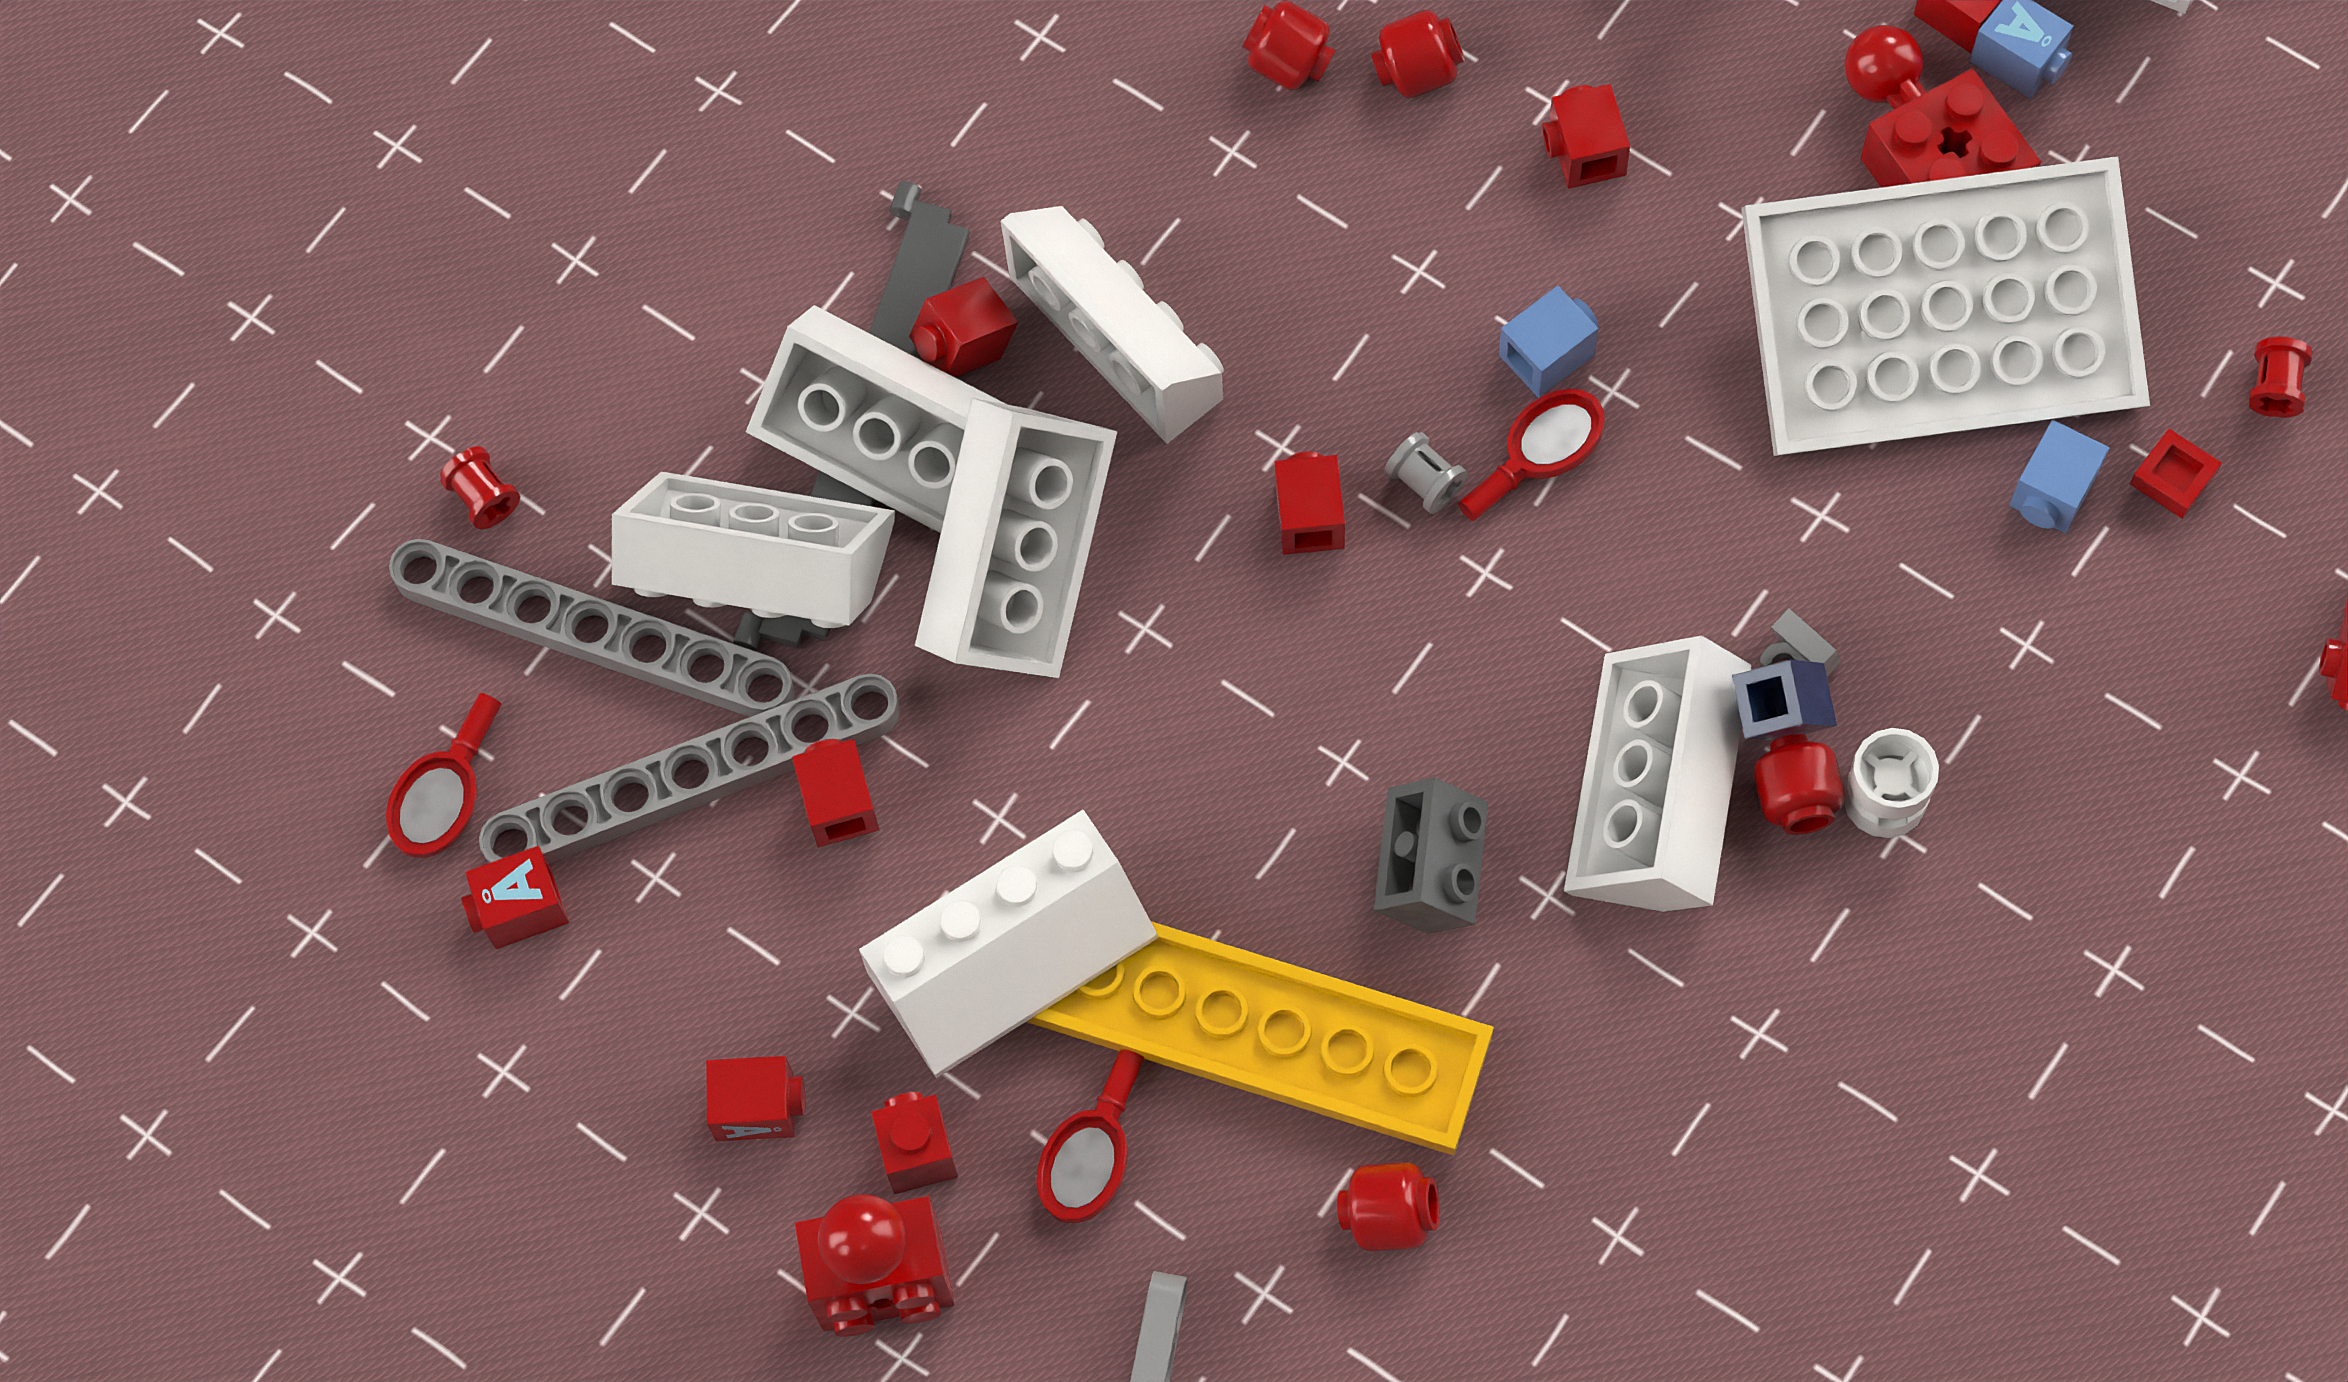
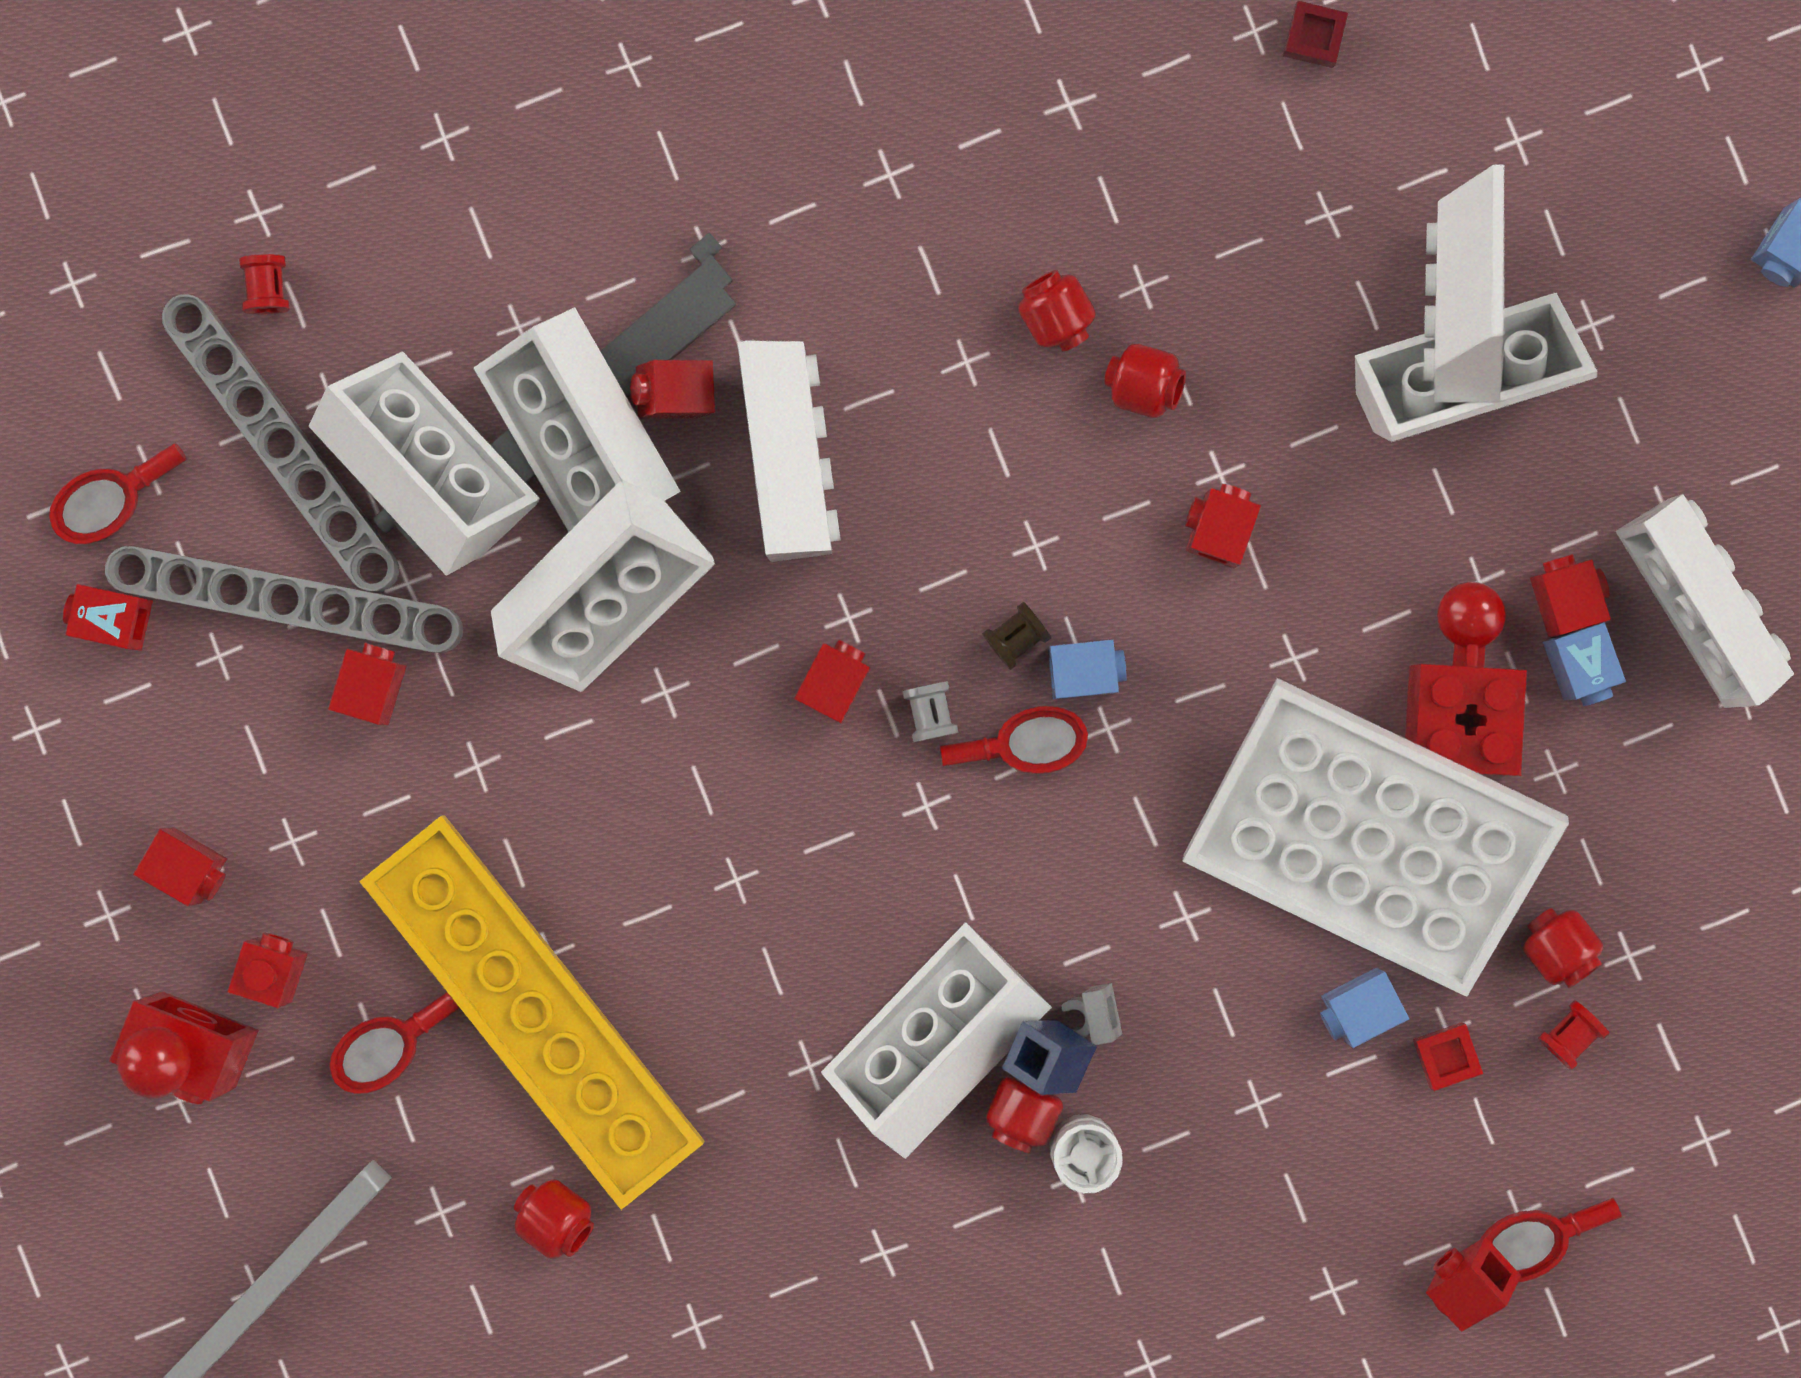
camera: 30 degrees right, 20 degrees up
white slope [859,810,1158,1078] -> none
dark grey brick [1374,777,1488,934] -> none
none -> dark brown bush [982,601,1052,670]
none -> red head [1523,908,1603,988]

